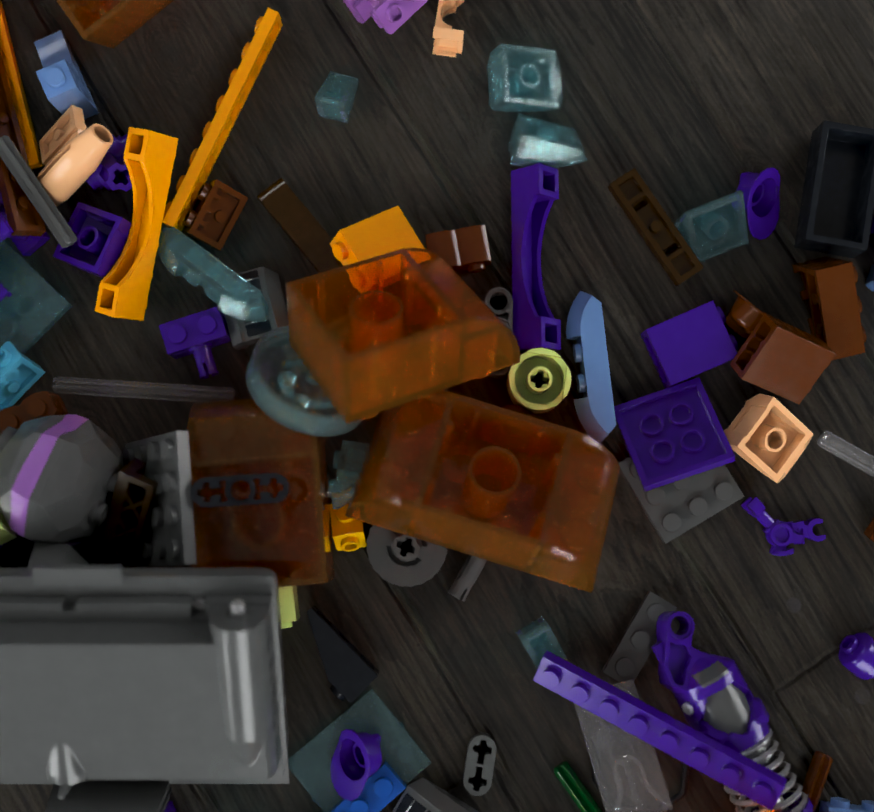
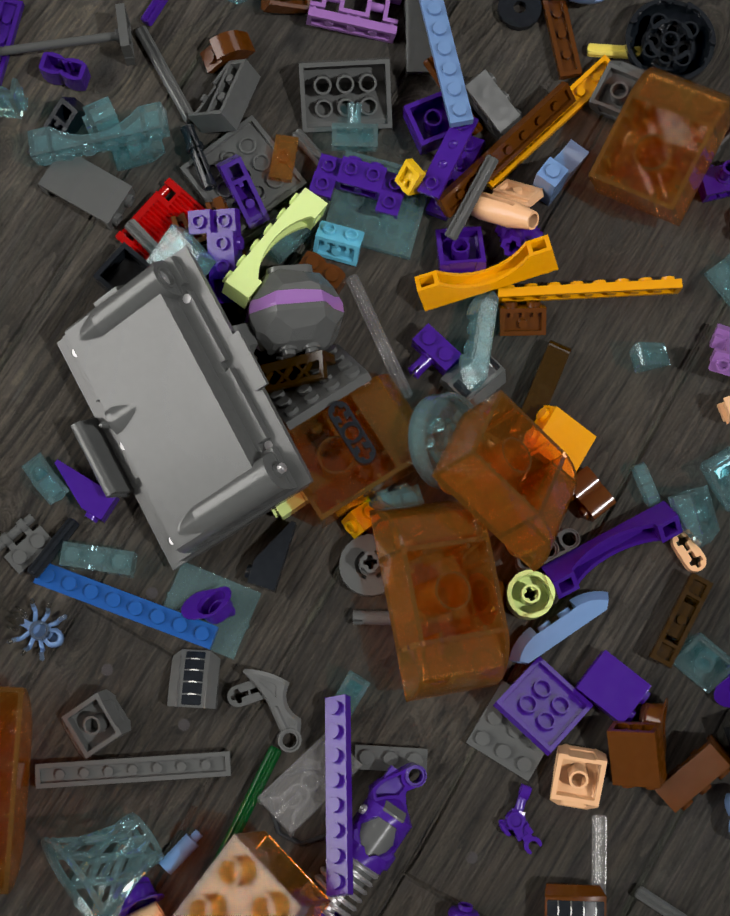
camera: 60 degrees right, 5 degrees down
none -> dark grey piece [243,669,302,753]
none -> clear light blue beam [631,462,660,507]
none -> light nougat beam [670,531,706,573]

